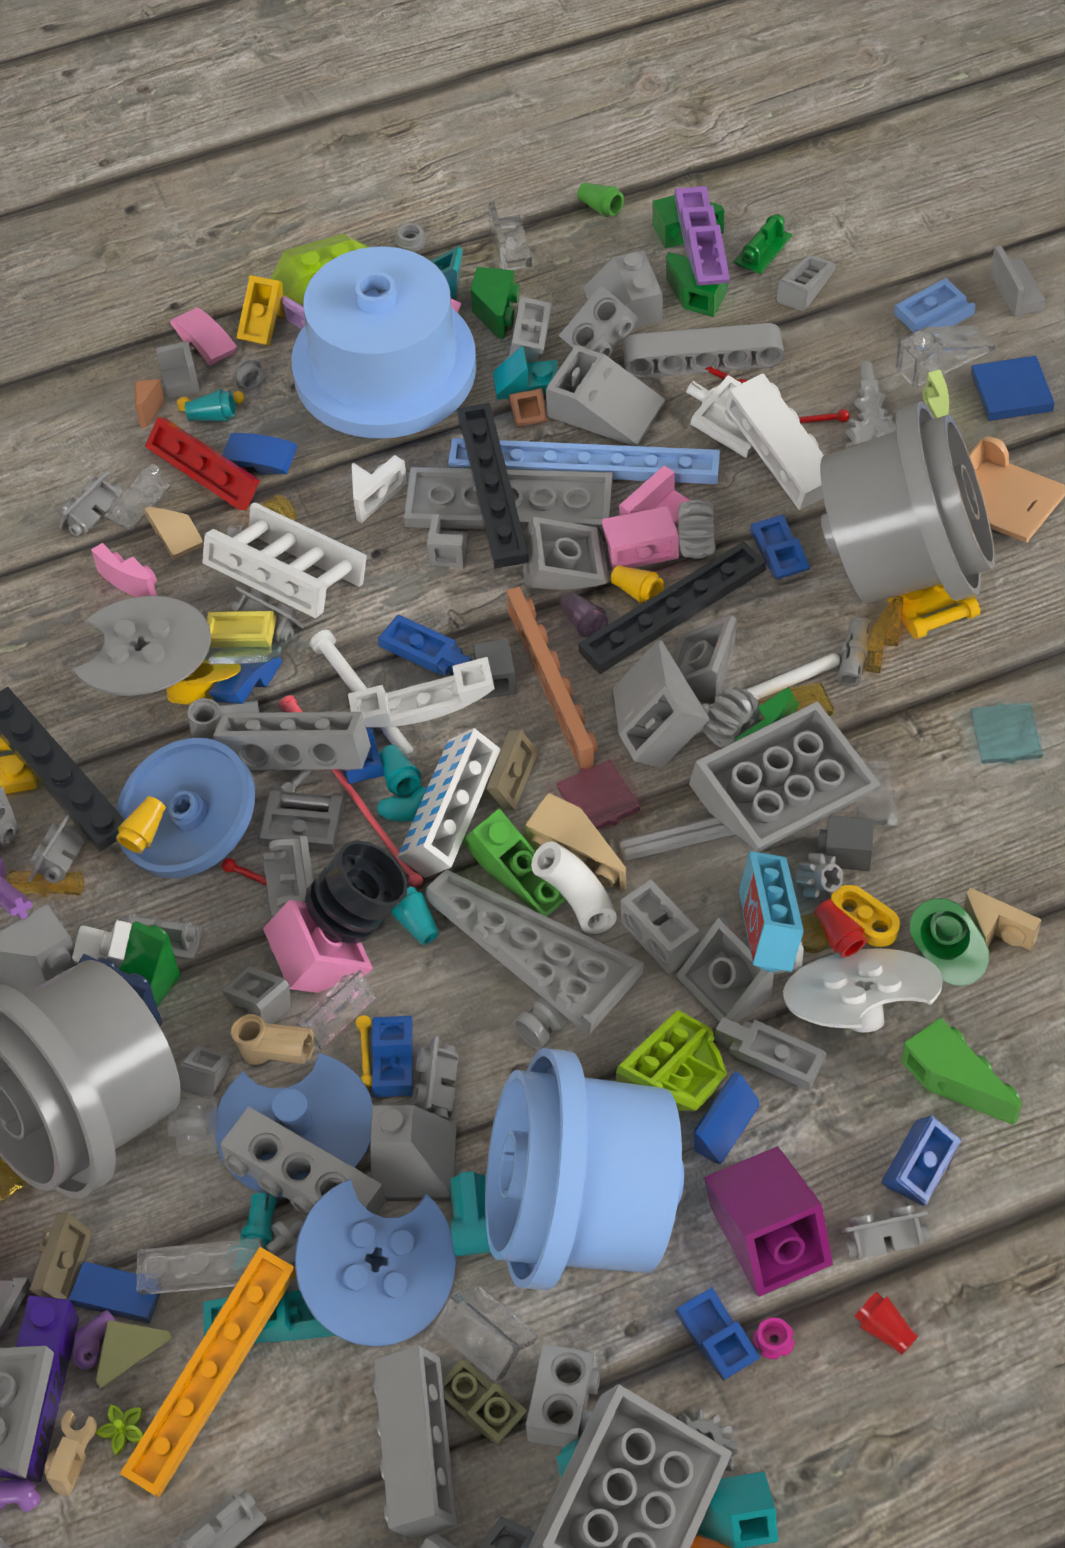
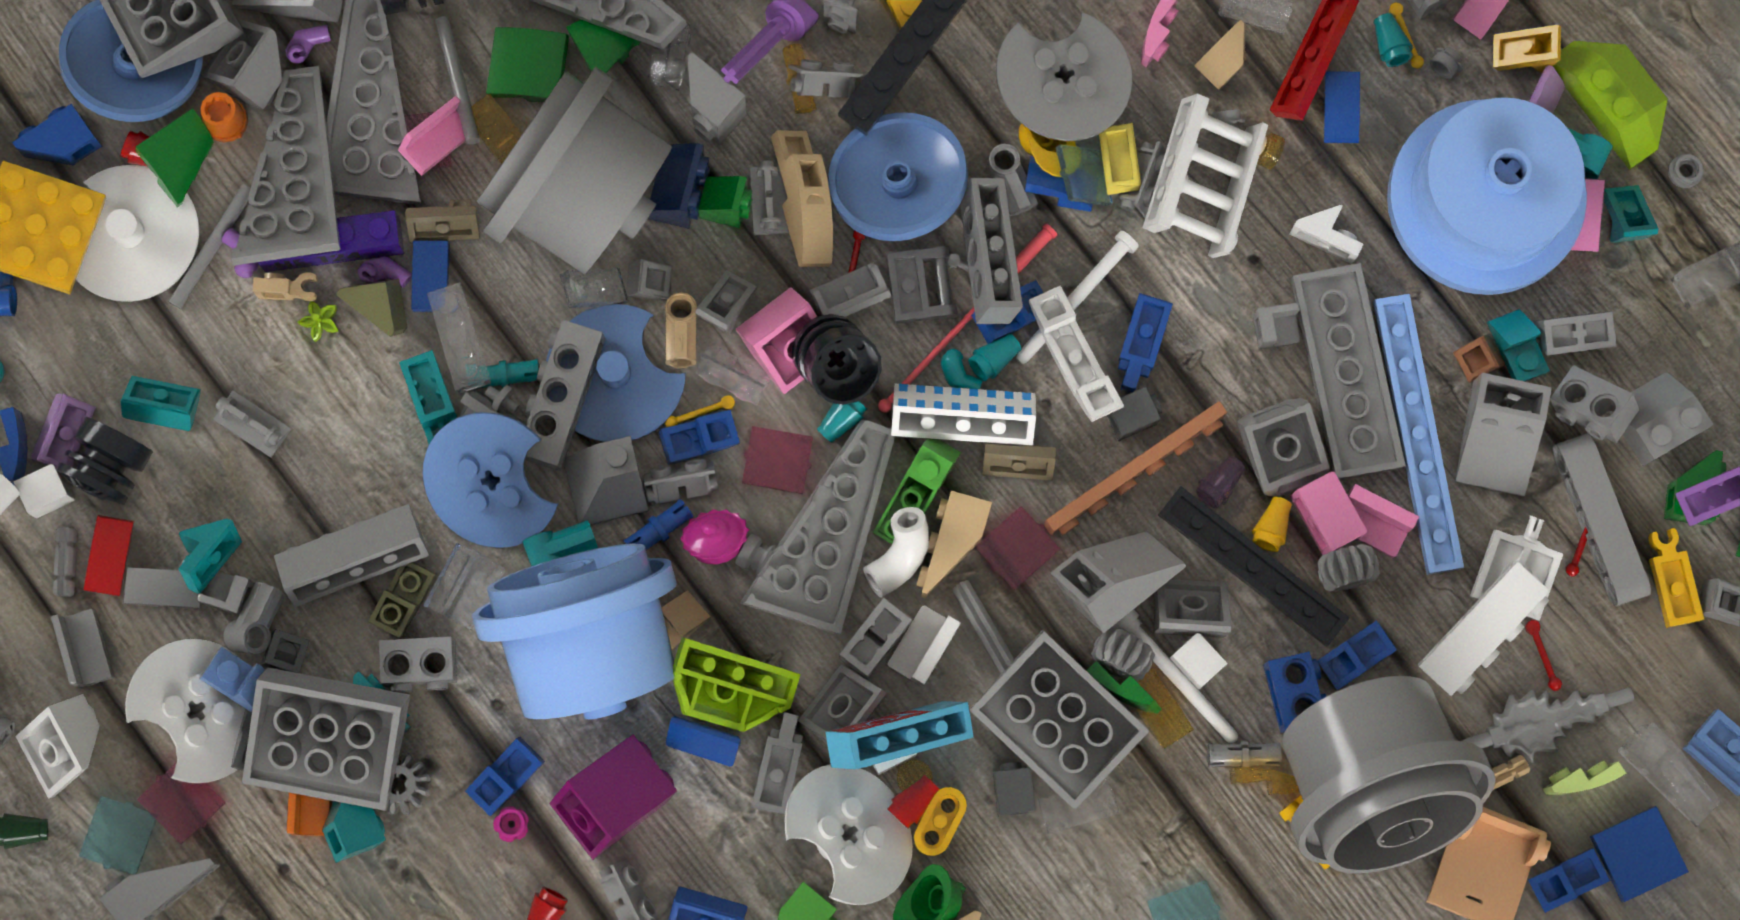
camera: 65 degrees right, 25 degrees up
white slope [72,920,132,969] -> none
yellow cone [116,796,166,854] -> none
light orange plate [120,1247,296,1498] -> none
black plate [457,403,529,569] -> none
green slope [471,267,520,339] -> none
light grey gear [795,853,843,900] -> none
none -> blue pin [623,499,694,551]
none -> dark pink piece [680,509,750,564]
none -> clear pink piece [742,426,813,494]
none -> tan slope [771,130,833,267]
none -> white panel [888,606,961,687]
none -> white panel [1170,633,1228,690]
none -> blue brick [1263,651,1327,734]
none -> blue slope [1528,848,1610,913]
none -> yellow plate [1648,528,1704,628]

